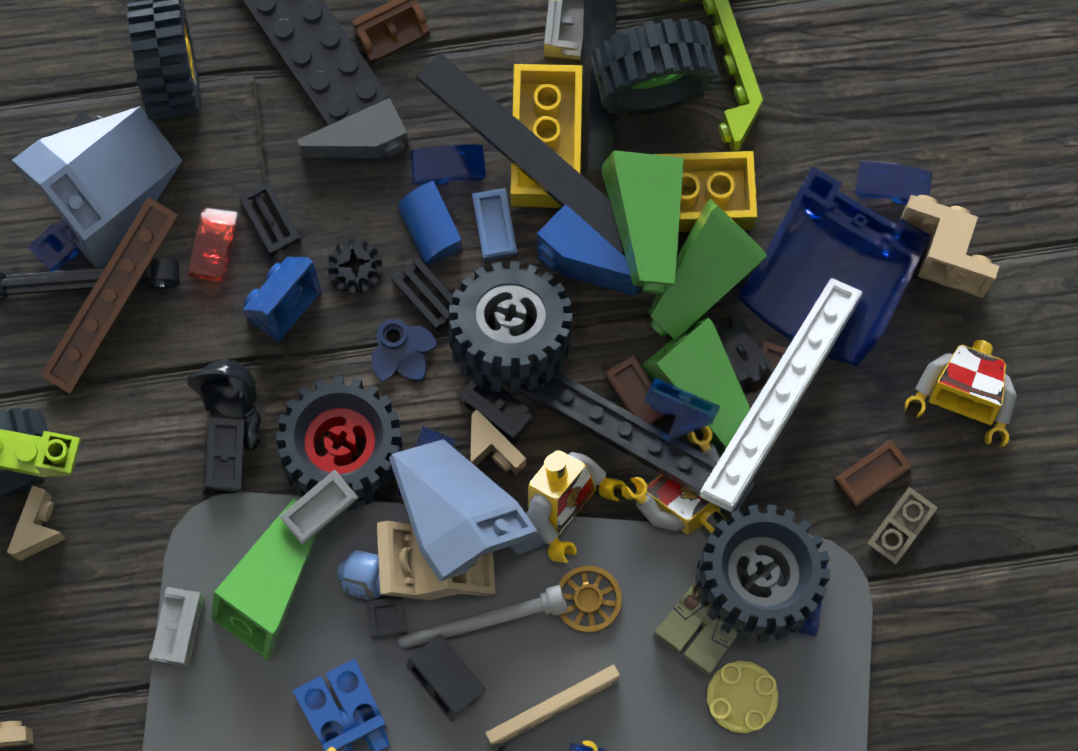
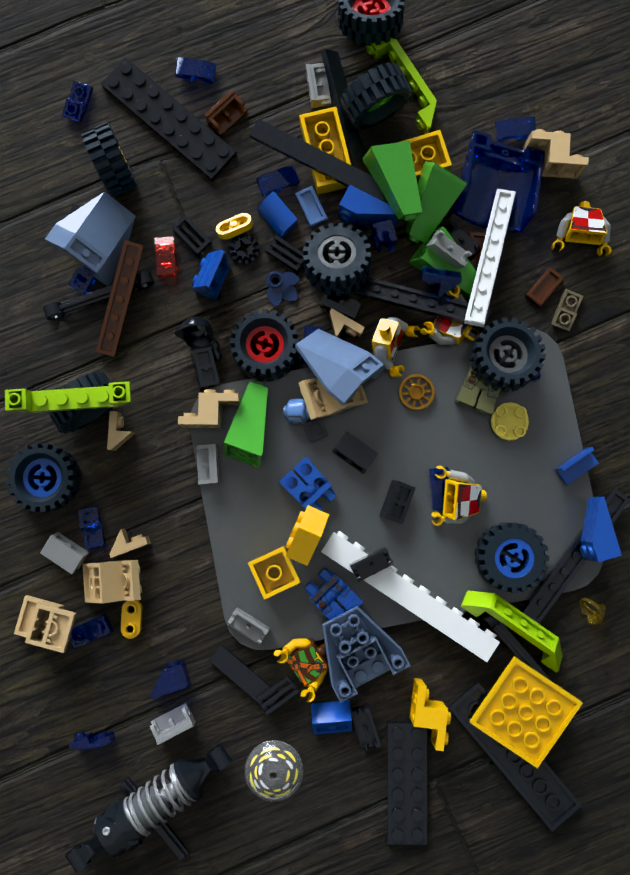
camera: 15 degrees left, 10 degrees up
light grey tile [279,470,359,544] -> none
dark grey slope [297,98,409,158] -> none
light grey piece [398,585,568,649] -> none
tan tile [485,664,620,748] -> none
reddish brown tile [604,355,671,426] -> none
none -> tan bracket [178,389,242,428]
none -> yellow plate [216,213,253,240]
none -> clear blue hinge [370,219,397,252]
none -> light grey hinge [426,230,472,269]

